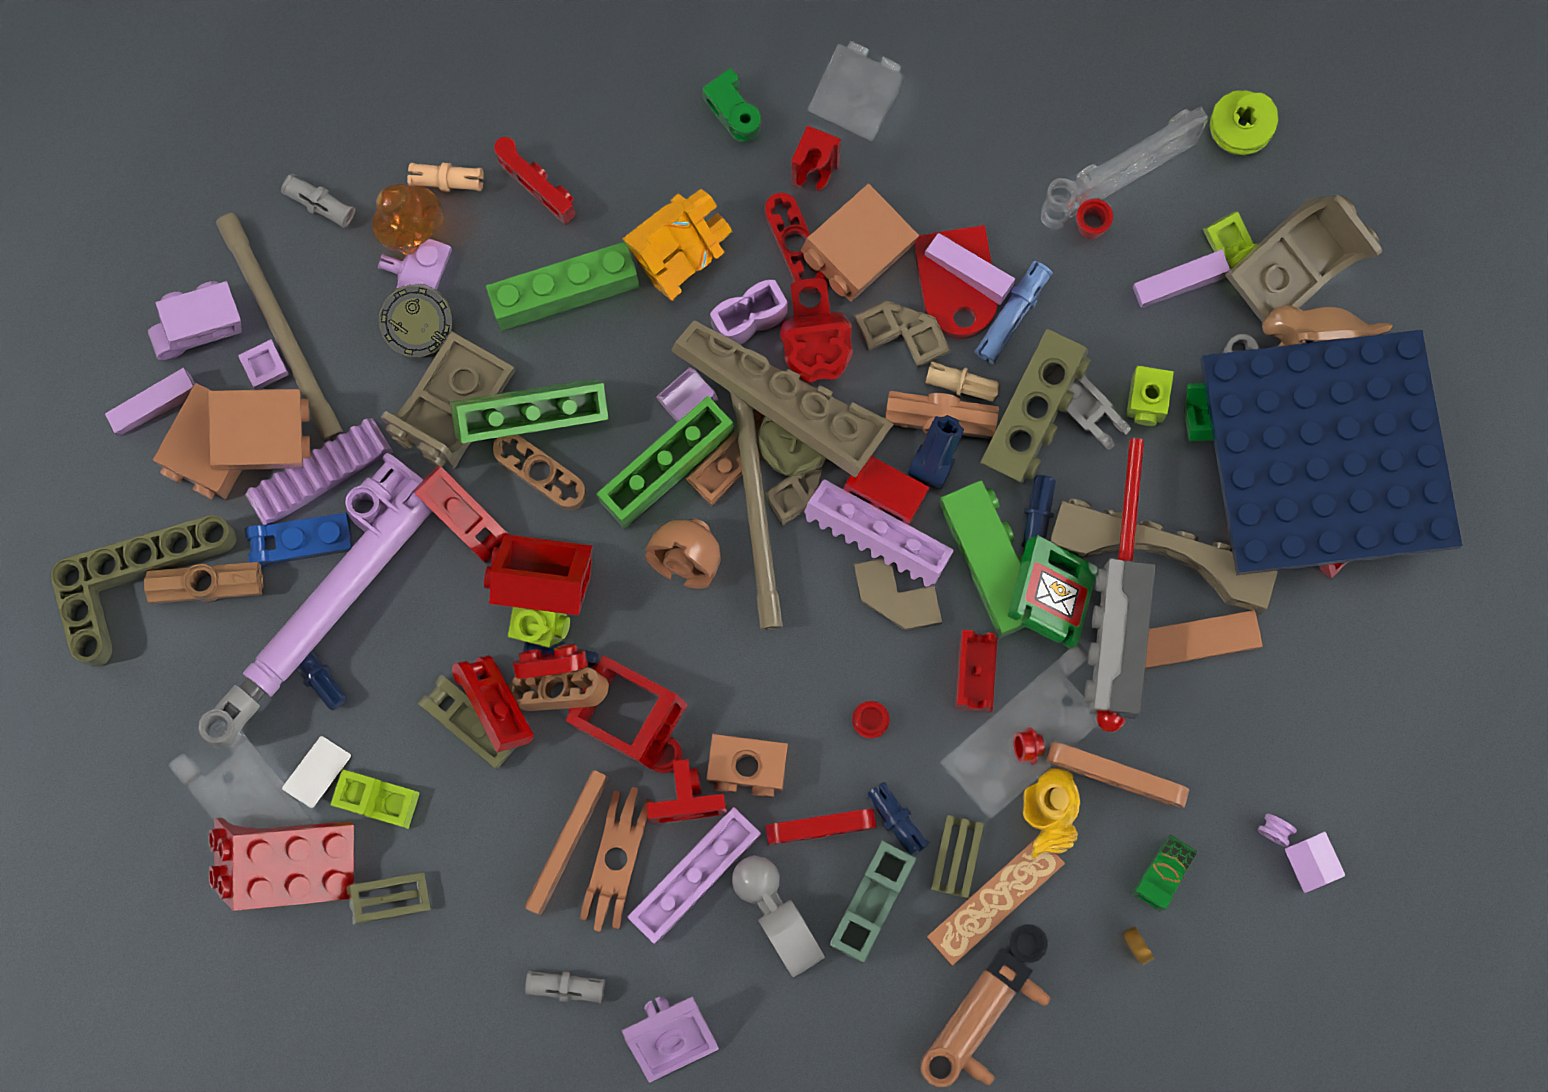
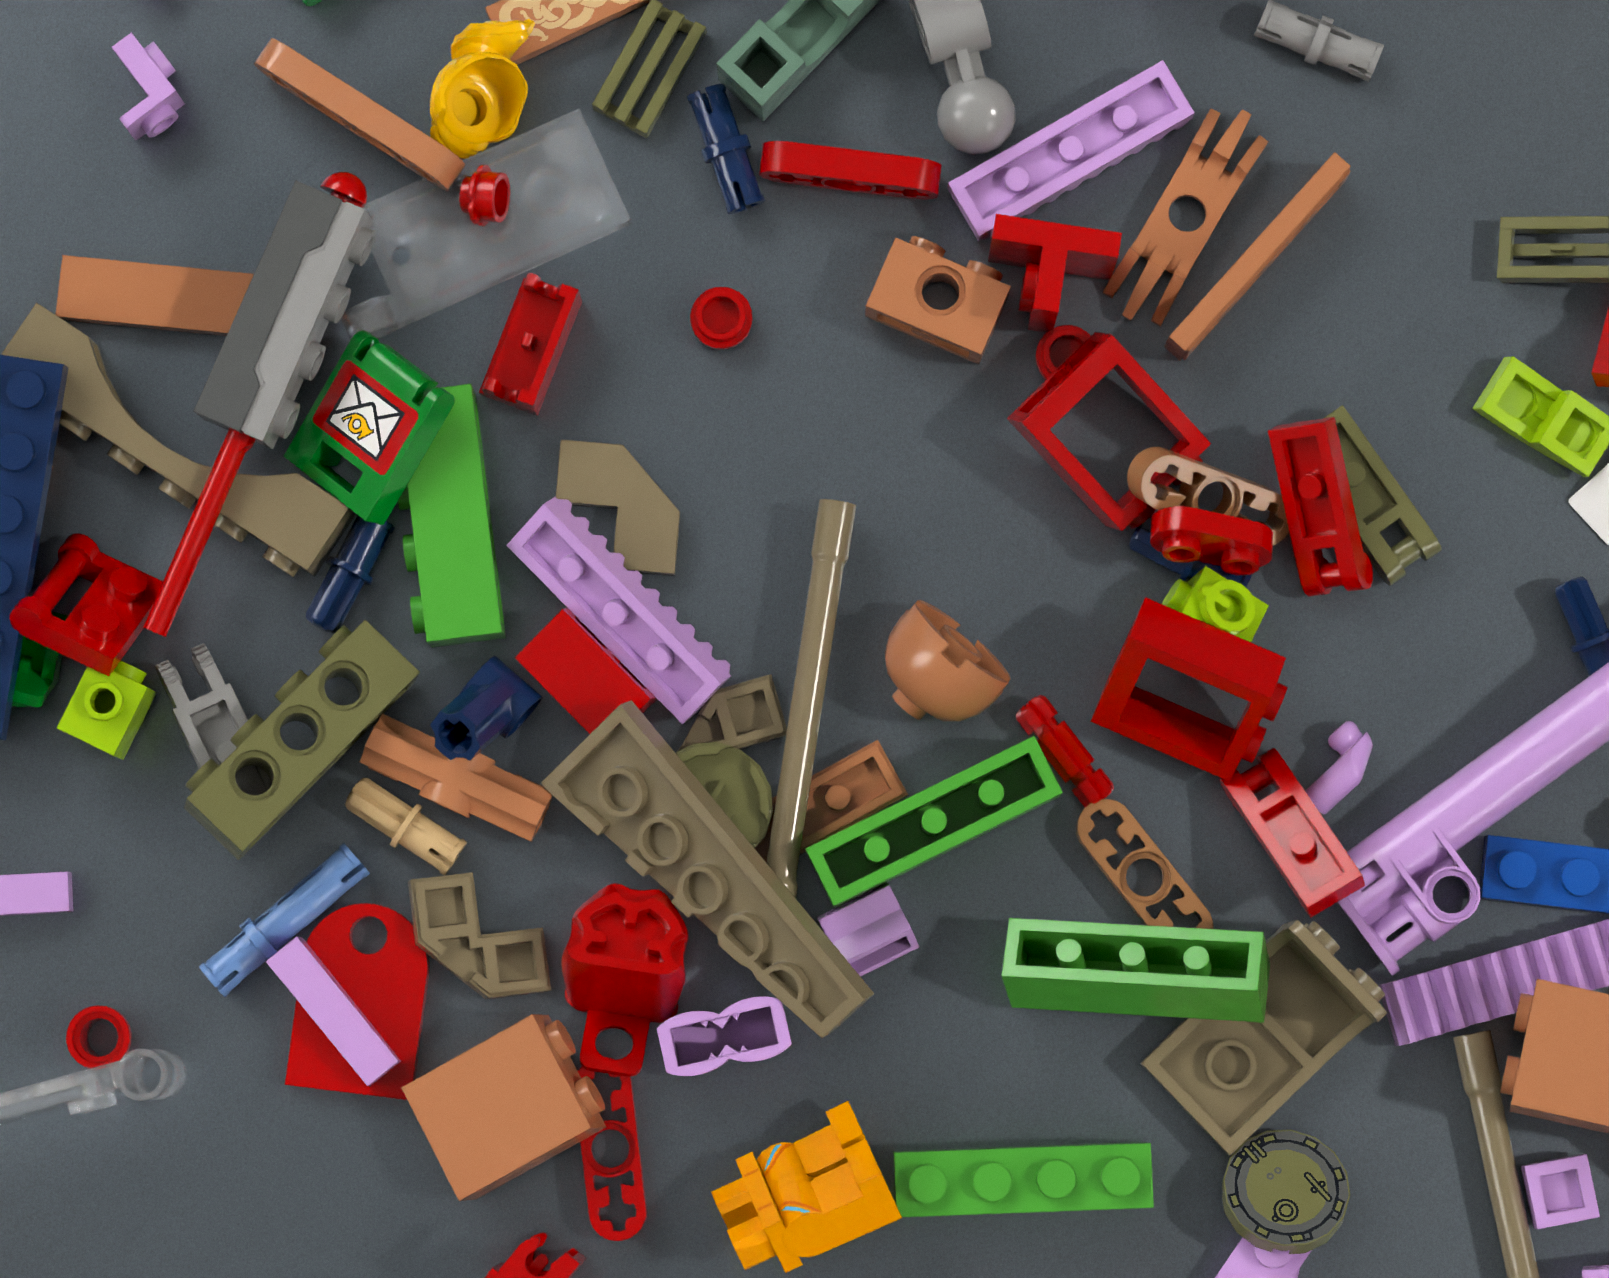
camera: 165 degrees left, 5 degrees up
none -> red plate [10,533,163,676]
none -> lavender bracket [111,33,185,140]
none -> red axle [1016,695,1114,807]
none -> lavender arm [1305,721,1373,815]

